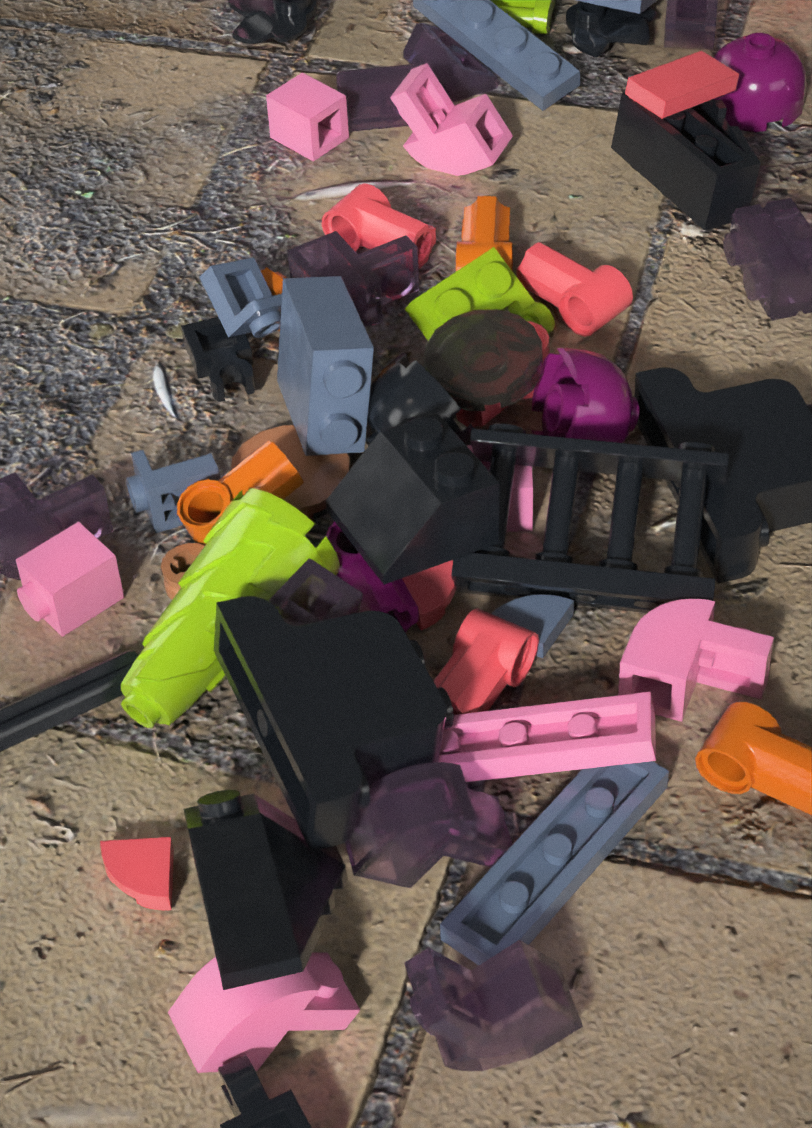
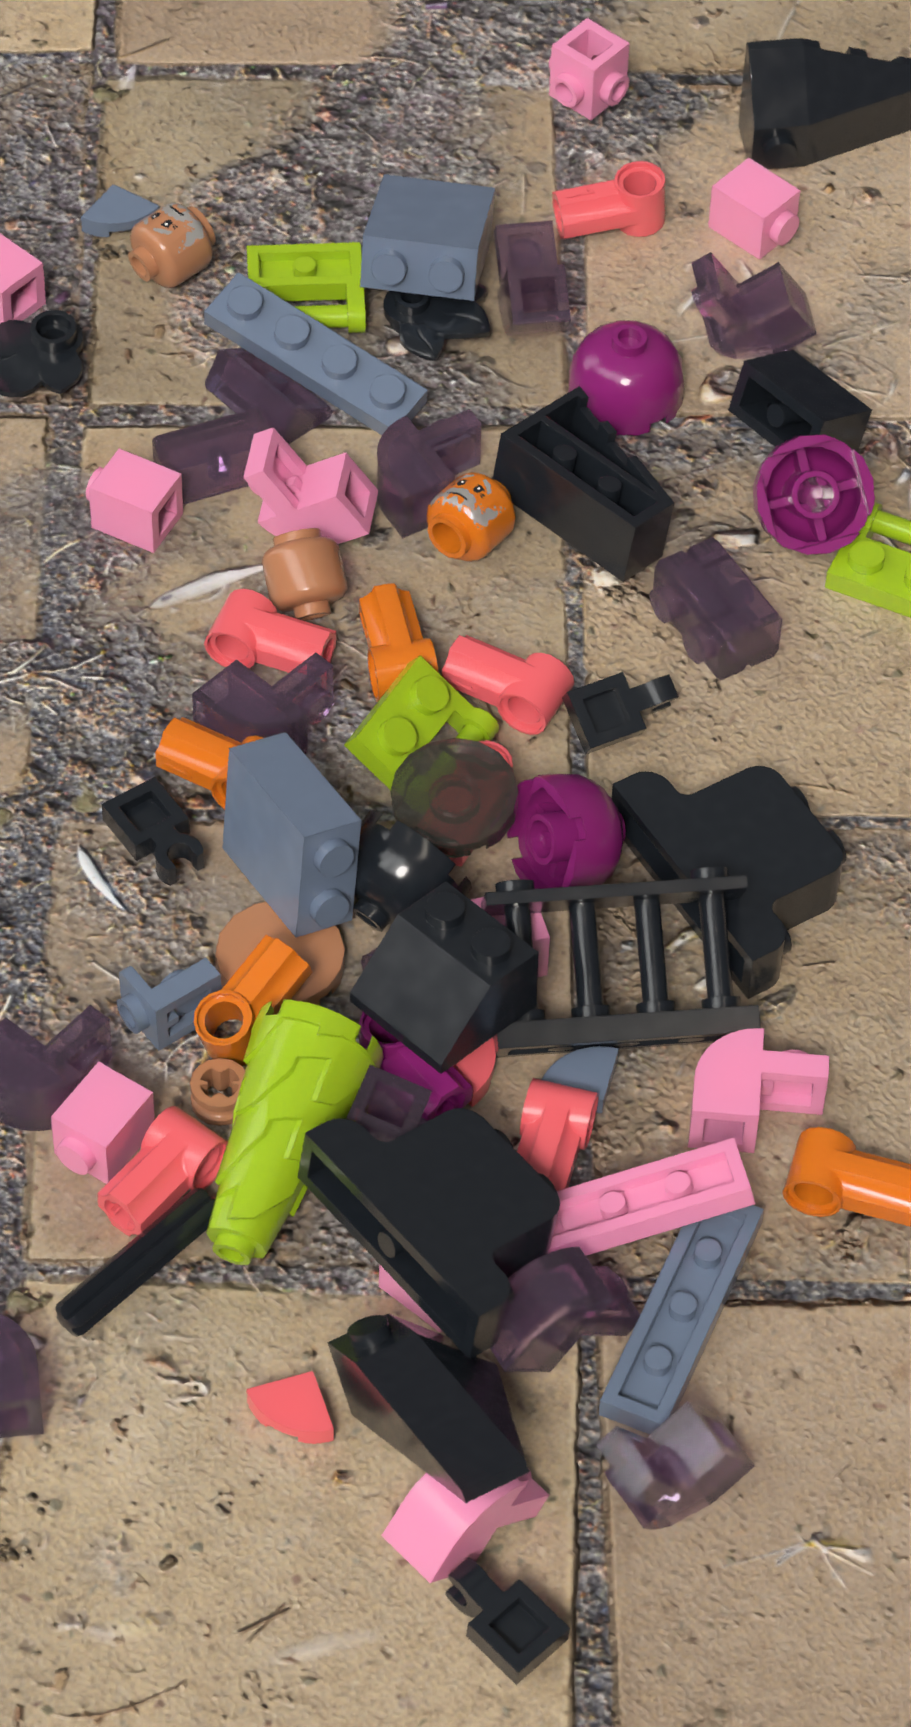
camera: 20 degrees left, 5 degrees up
sand blue bracket [199,257,282,338] -> none
coral tile [625,51,739,119] -> none
none -> coral piece [97,1106,228,1237]
none -> nougat head [262,528,347,621]
none -> clear purple brick [377,409,482,538]
none -> orange head [426,472,516,562]
none -> black plate [562,672,679,755]

